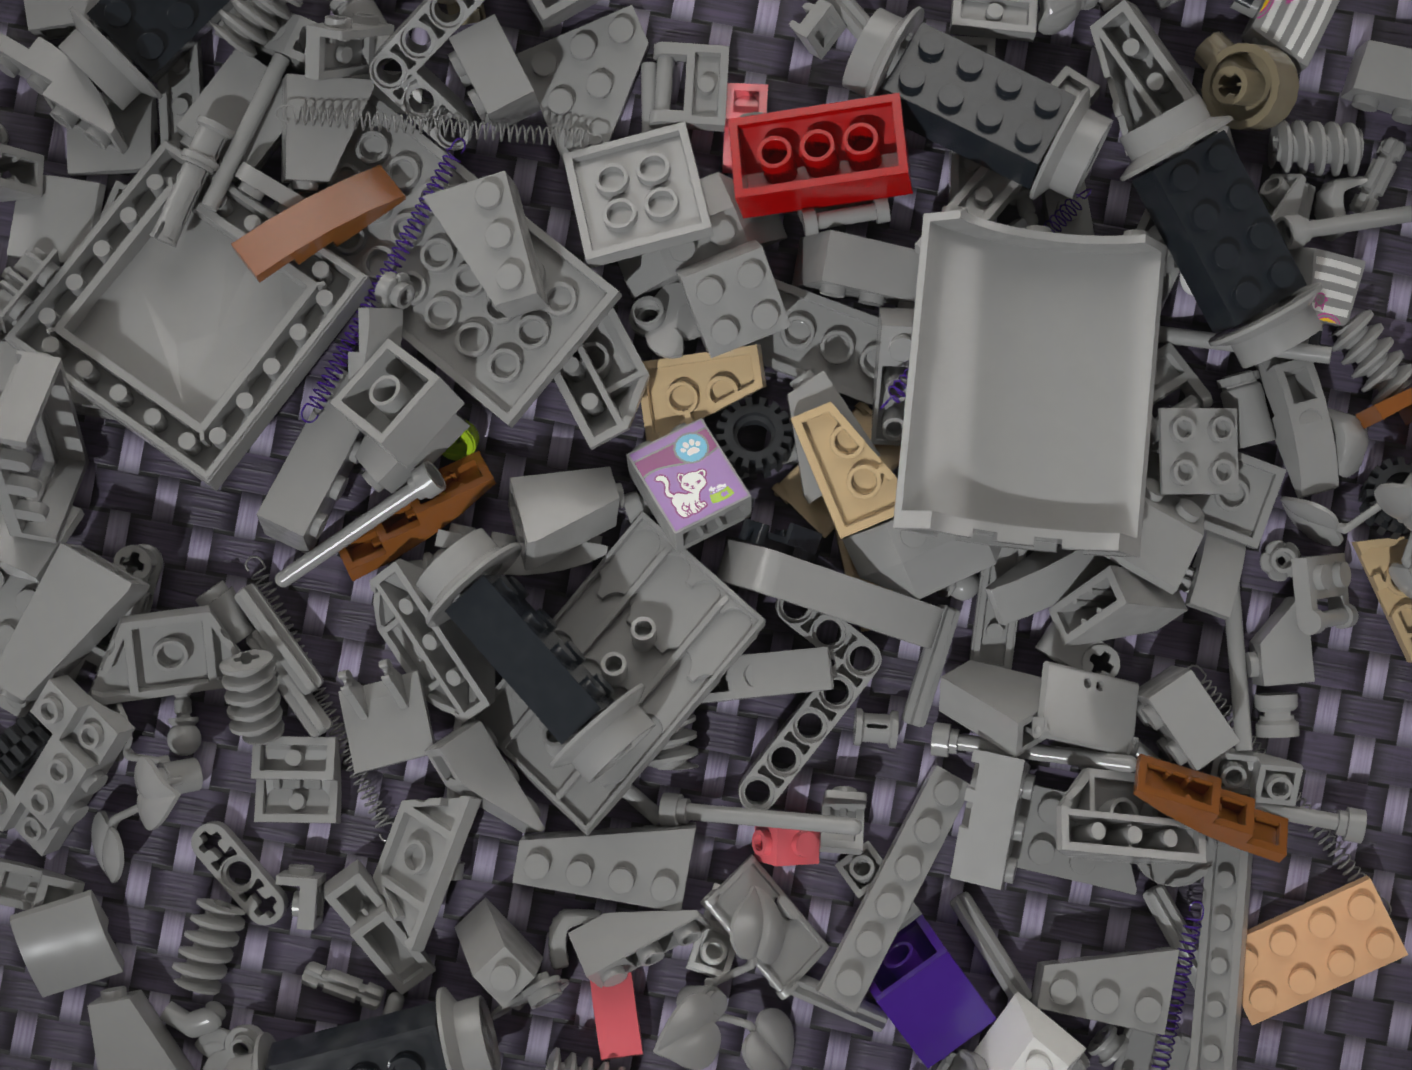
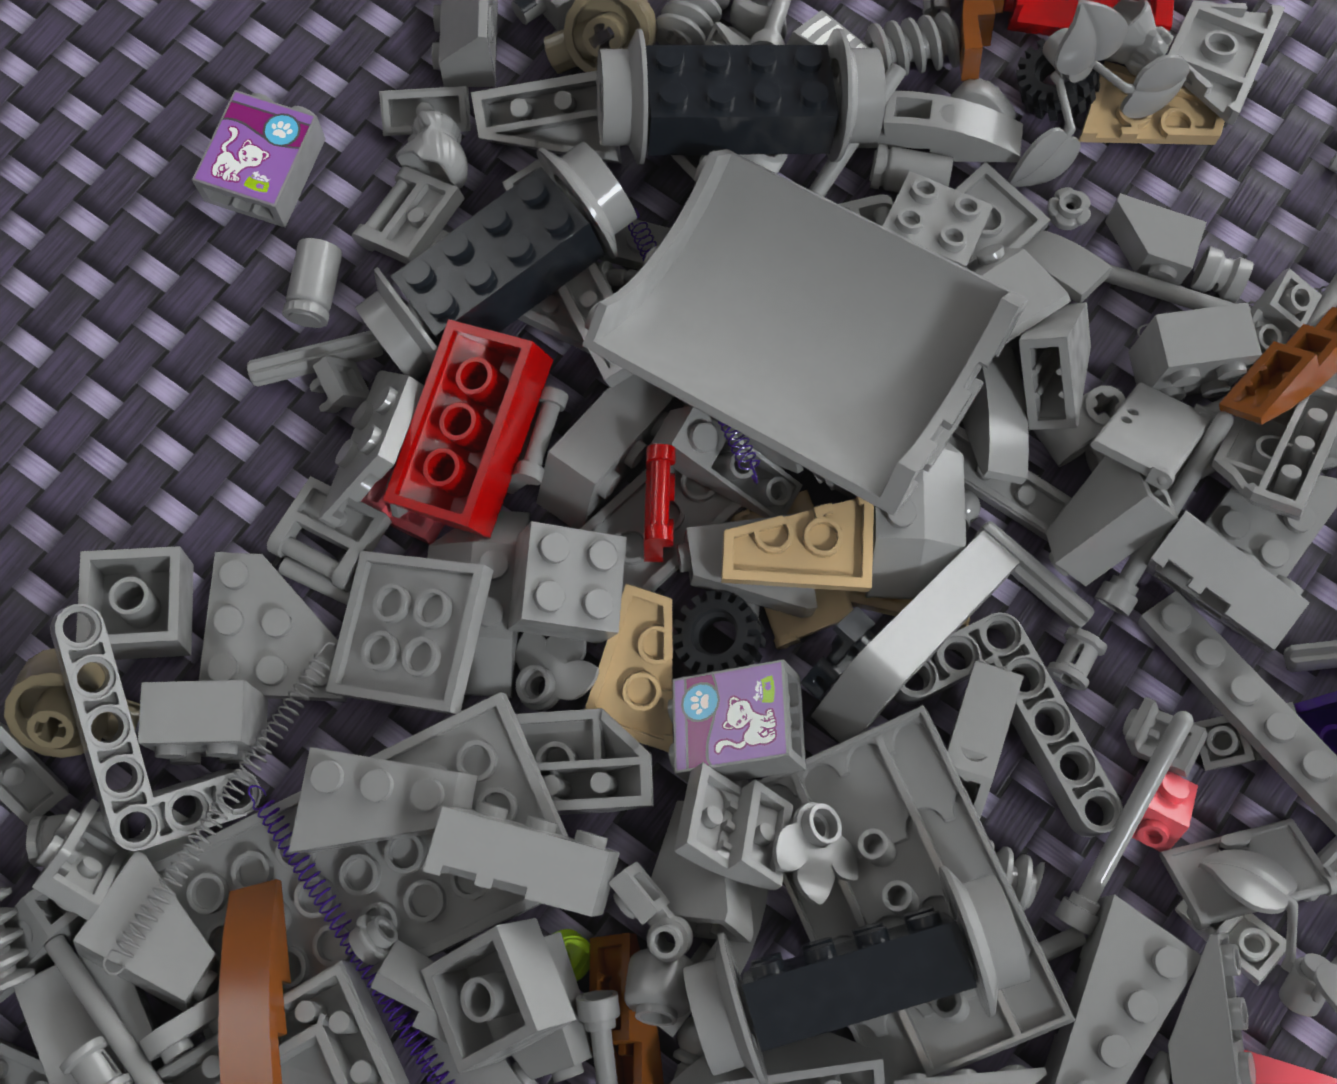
camera: 65 degrees left, 15 degrees down
light grey plate [1291,553,1359,635] -> none
none -> light grey wing [317,370,424,528]
none -> light grey wedge [422,801,620,917]
none -> light grey plate [609,862,693,962]
none -> light grey head [624,942,694,1026]
none -> red plate [644,444,676,562]
none -> light grey slope [674,762,793,891]
none -> light grey plate [773,802,858,906]

